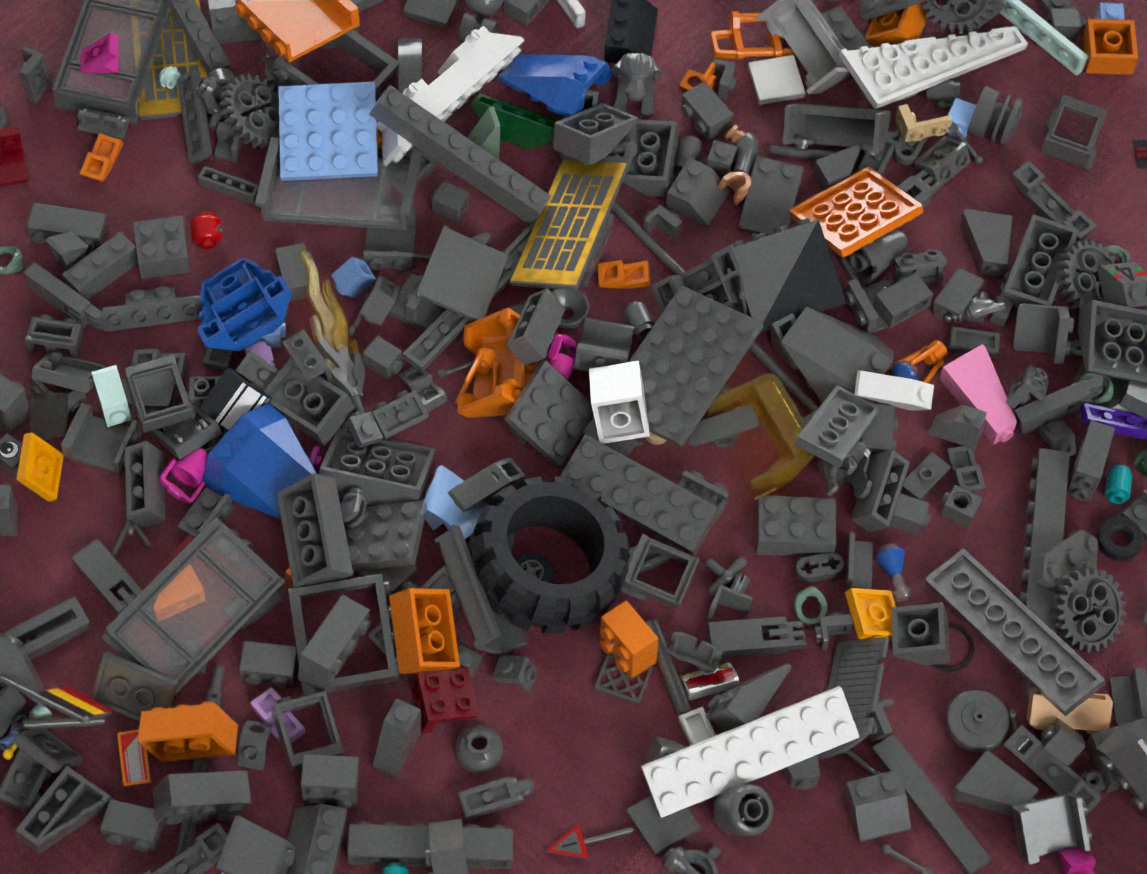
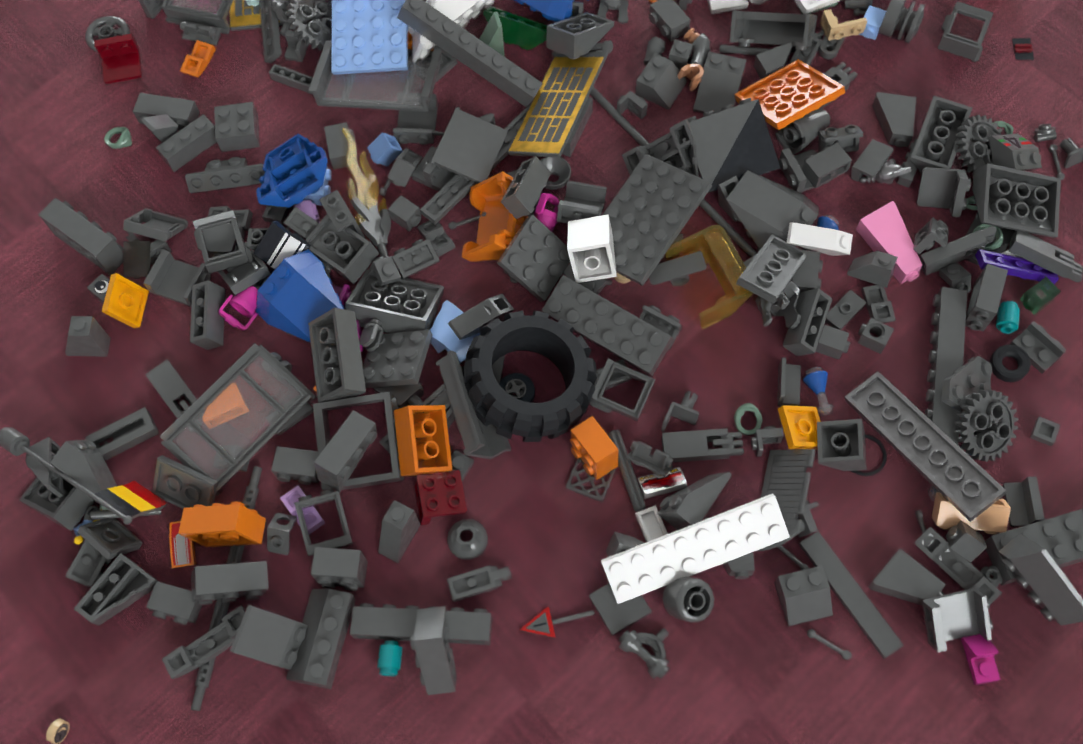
camera: 10 degrees right, 5 degrees up
dark grey hinge [24,262,104,331] -> none
dark grey window [24,315,84,358] -> none
light aqua slope [91,365,132,427] -> none
dark grey plant [111,505,151,557] -> none
dark grey bracket [177,487,233,537] -> none
red head [190,212,223,249] -> none
dark grey brick [430,181,469,223] -> none
orange plant [455,348,500,405] -> none
dark grey bracket [491,655,538,691] -> none
orange slope [598,260,651,289] -> none
dark grey slope [622,120,680,197] -> none
dark grey brick [623,301,655,339] -> none
dark grey piece [705,556,747,597] -> none
dark grey brick [756,495,836,557] -> none
dark grey beam [795,553,844,583] -> none
orange plant [886,340,948,383] -> none
dark grey bracket [913,135,970,185] -> none
dark grey wheel [945,690,1010,753] -> none
dark grey tile [948,326,1000,358] -> none
dark grey hinge [949,123,983,164] -> none
dark grey slope [1011,160,1097,241] -> none

